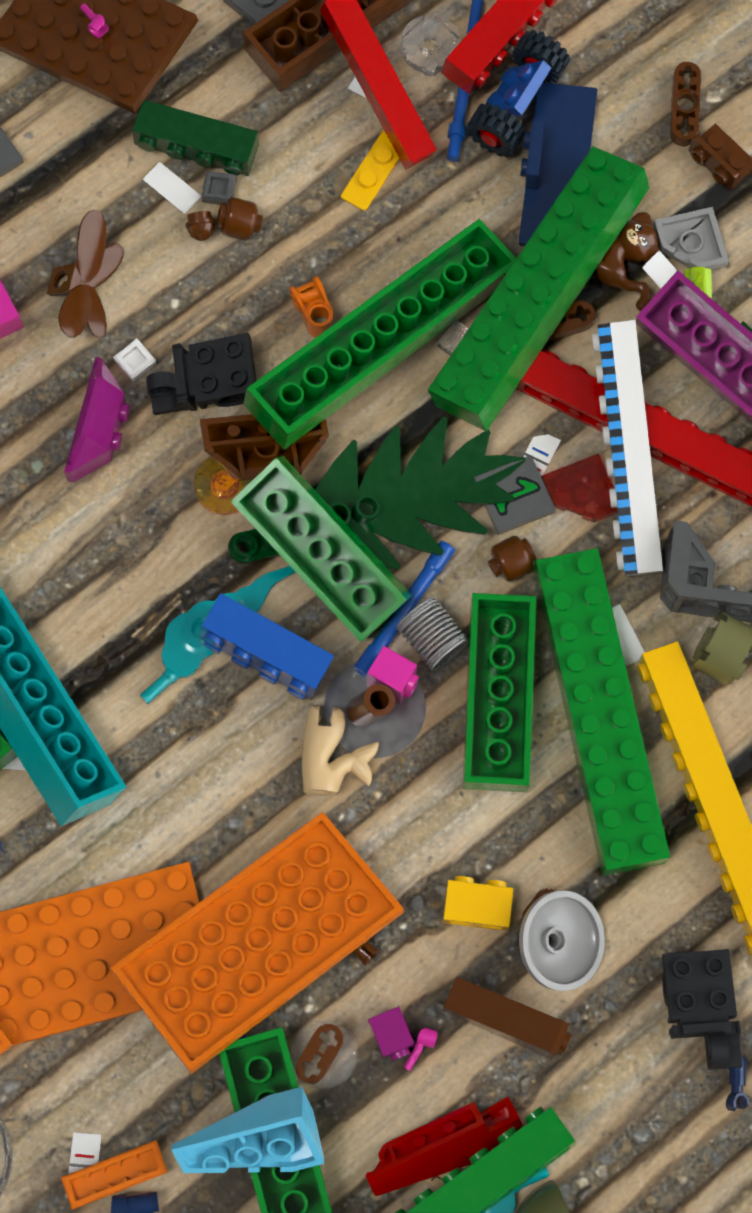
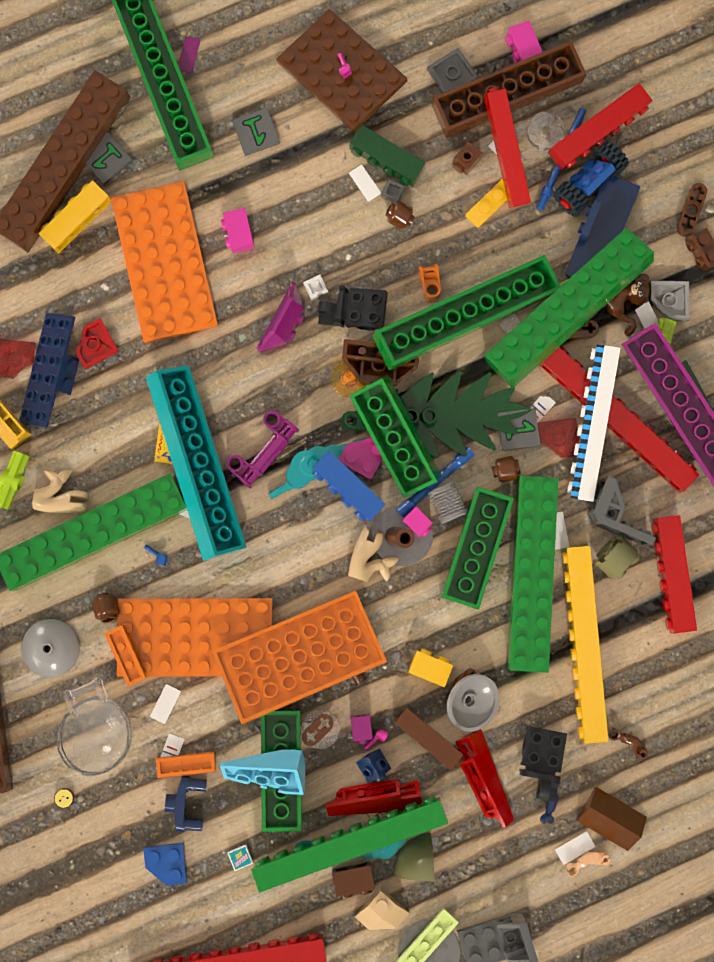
camera: 15 degrees right, 10 degrees up
reddish brown piece [47,210,124,338] -> none
reddish brown plate [185,211,216,241] -> none
none -> white sticker [150,684,181,724]
none -> magenta piece [226,410,299,489]
none -> dark pink plate [338,438,383,480]
none -> dark blue brick [356,748,391,783]
none -> reddish brown brick [452,141,482,176]
none -> red wedge [455,729,514,828]

